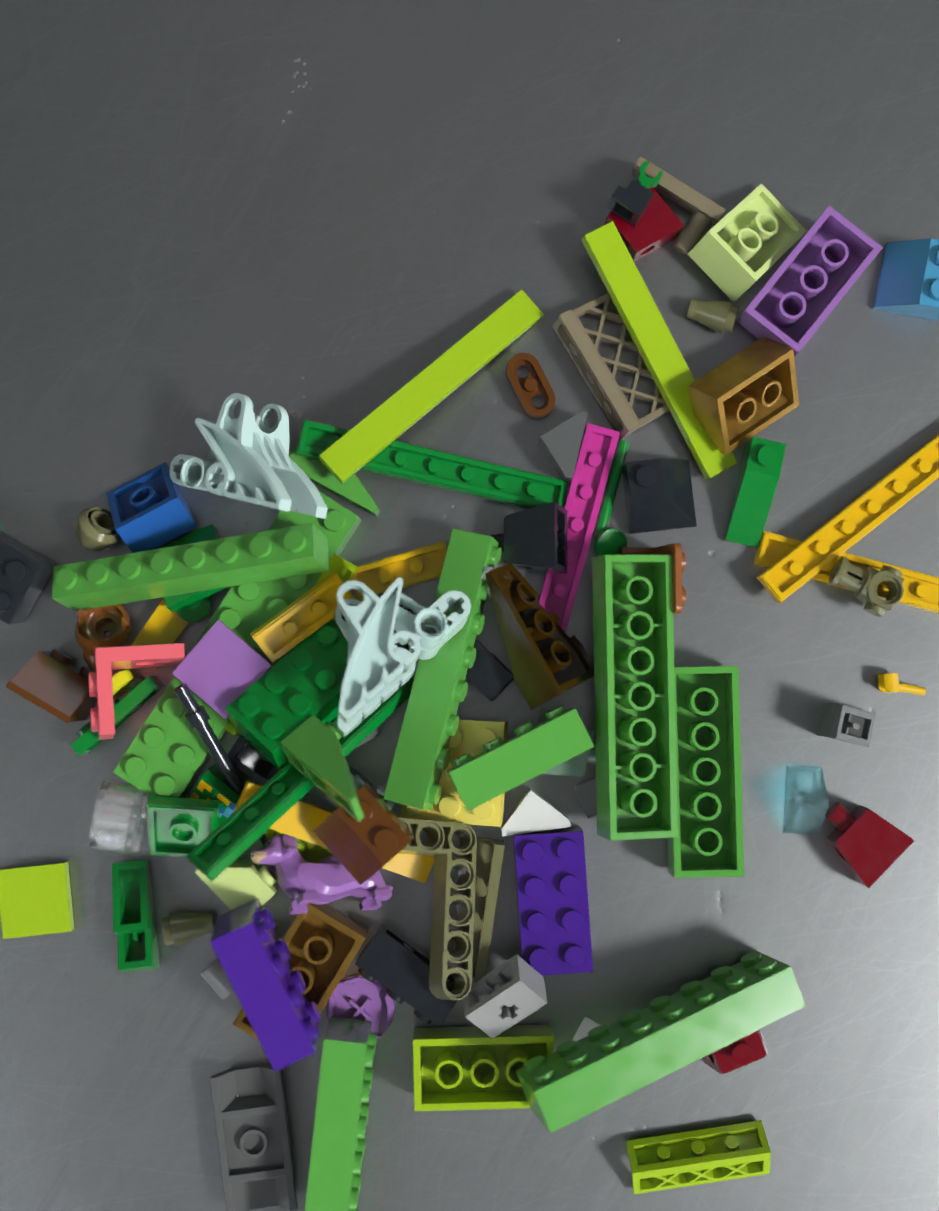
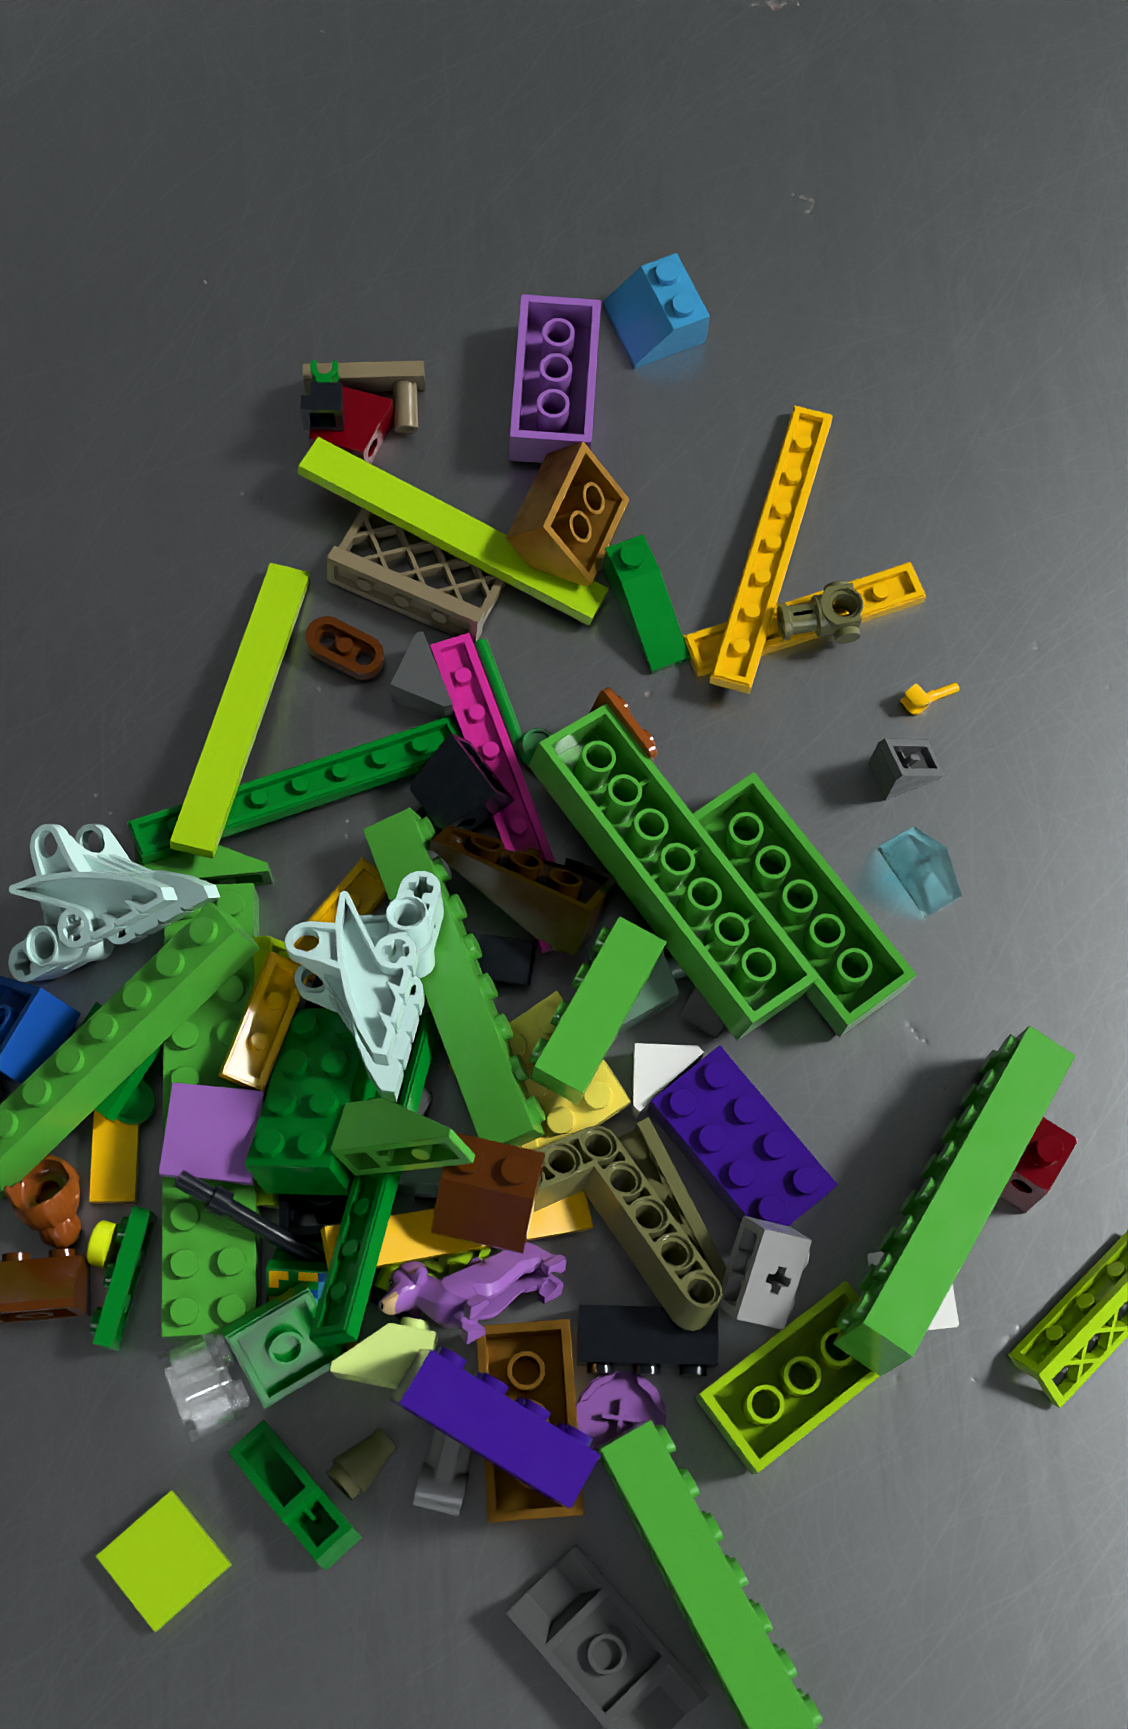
camera: 35 degrees left, 15 degrees down
coral bracket [88,643,185,740] -> none
black slope [622,458,697,534] -> none
olive cone [687,298,739,334] -> none
yellowish green slope [688,183,807,302] -> none
dark red torso [824,802,914,888] -> none

